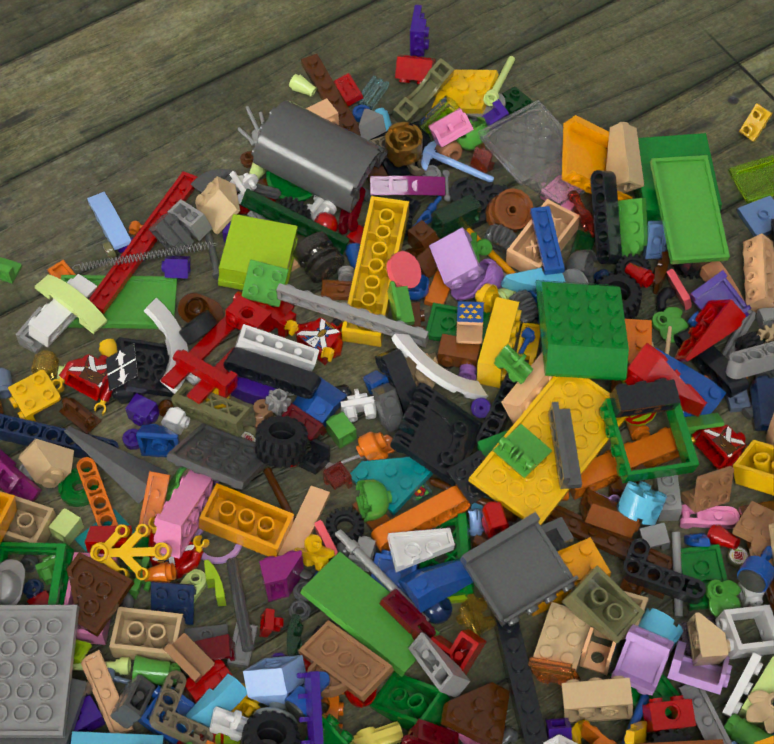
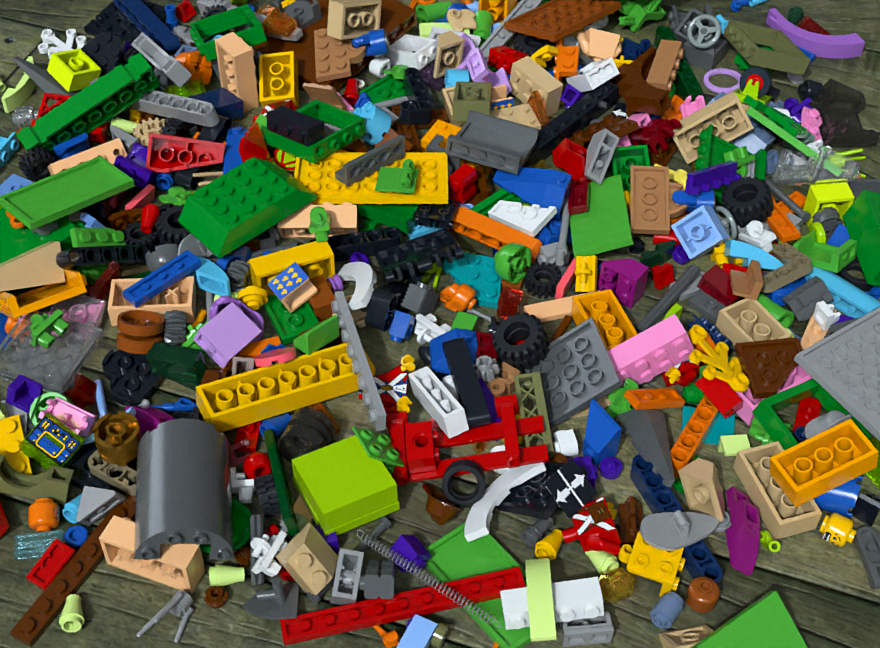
camera: 130 degrees left, 10 degrees down
none -> orange head [28,498,60,534]
none -> bright green hips [29,309,69,349]
none -> light grey shield [640,510,719,551]
none -> white tile [813,301,841,331]

